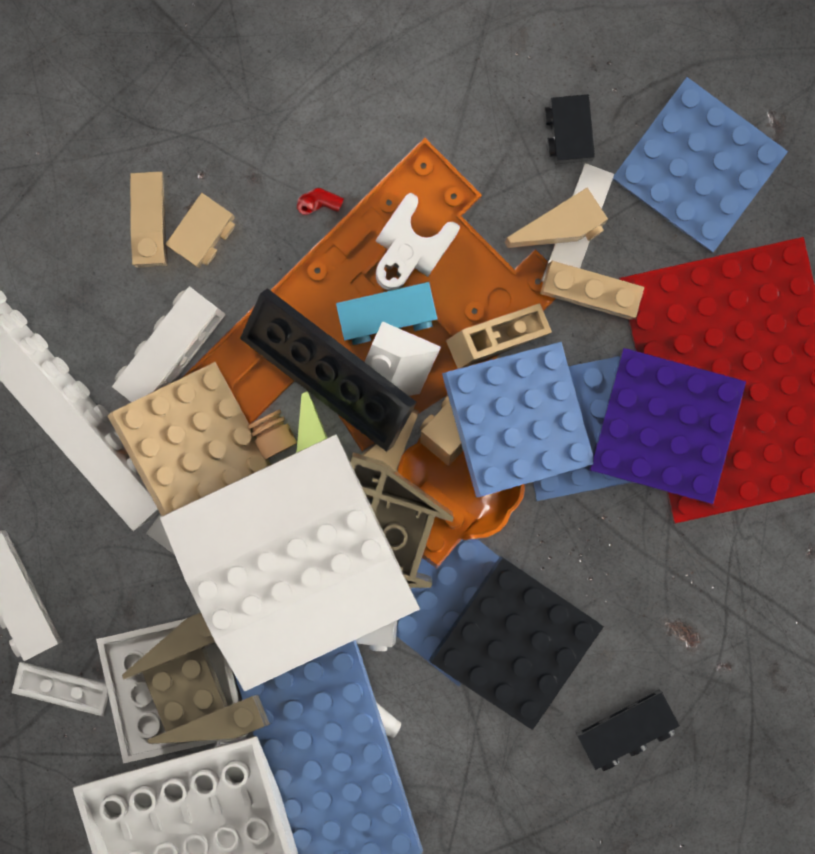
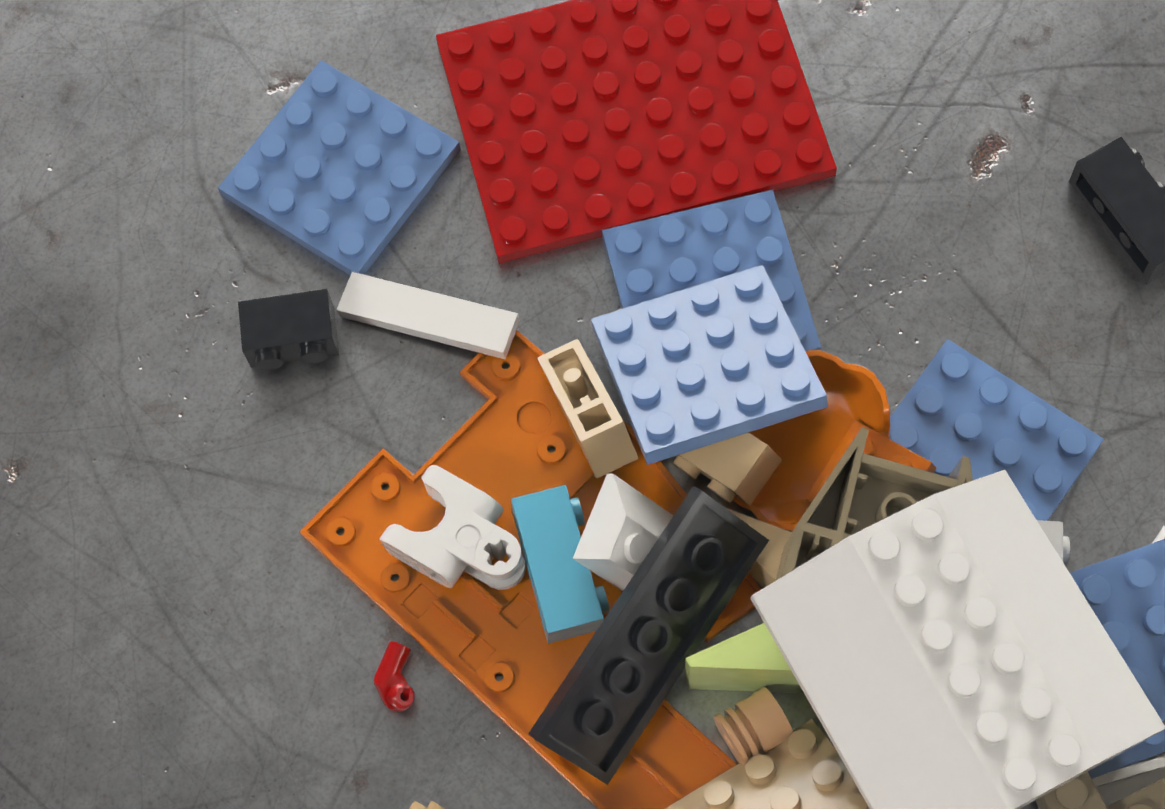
camera: 80 degrees left, 20 degrees down
black plate [429,556,604,730] -> none
tan slope [505,187,608,248] -> none
tan brick [540,261,644,320] -> none
dark purple plate [590,348,746,504] -> none

